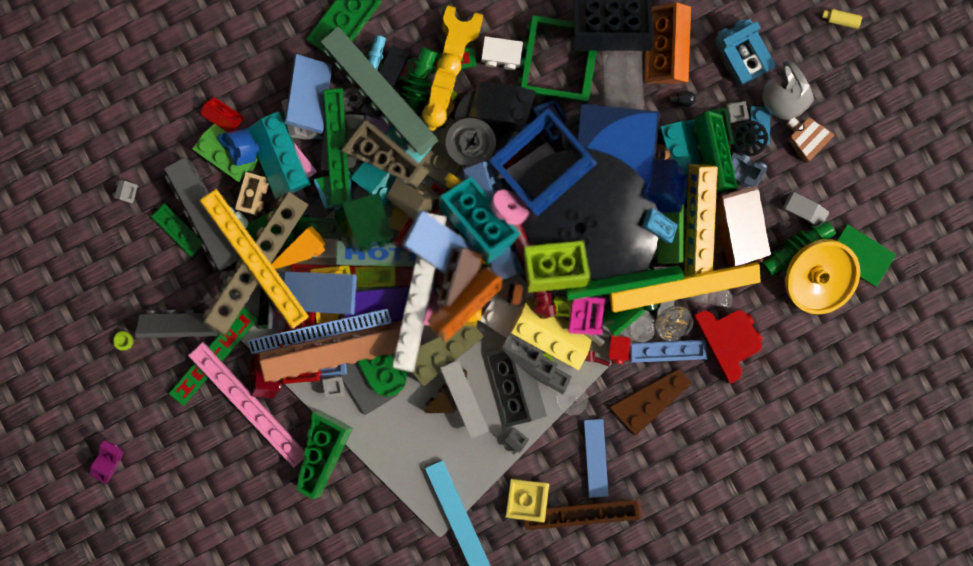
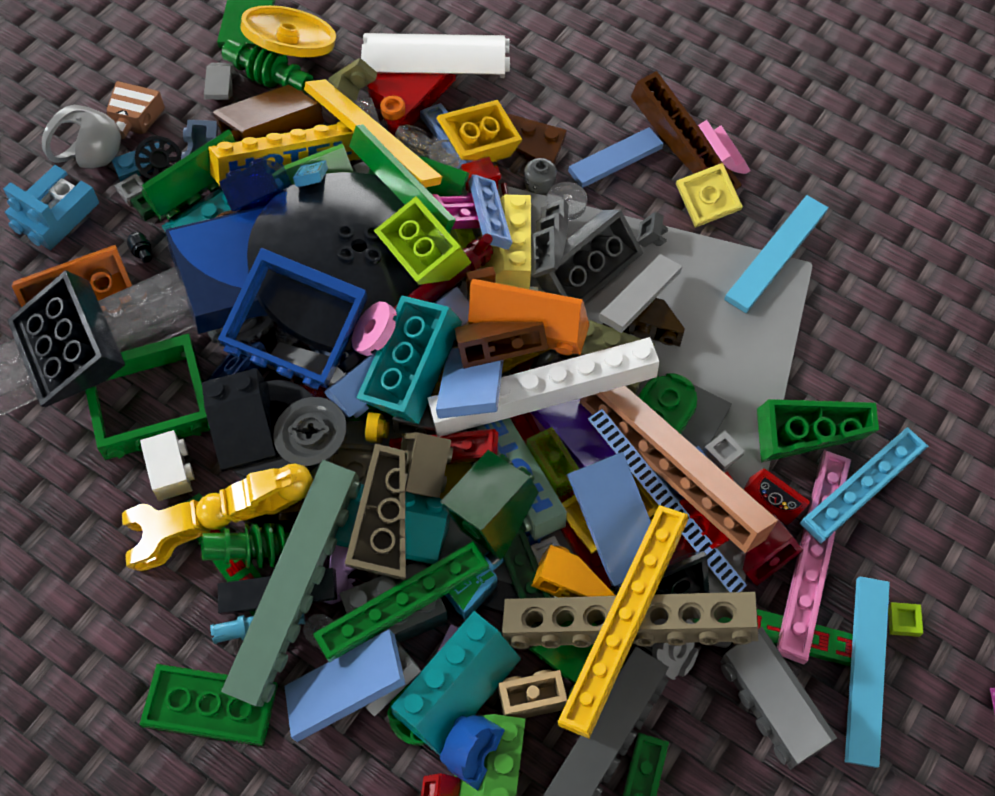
camera: 120 degrees left, 25 degrees down
lime tile [113,331,134,351] -> none
none -> olive slope [328,58,378,103]
none -> white cylinder [361,33,510,78]
none -> orange tile [380,96,405,120]
none -> yellow slope [437,100,522,162]
none -> medium blue tile [469,174,512,250]
none -> dark grey head [524,158,557,195]
none -> bright pink slope [698,120,750,174]
none -> slope [743,468,810,525]
none -> medium azure tile [799,427,928,544]
none -> medium azure tile [845,577,890,768]
none -> lime tile [888,602,923,637]

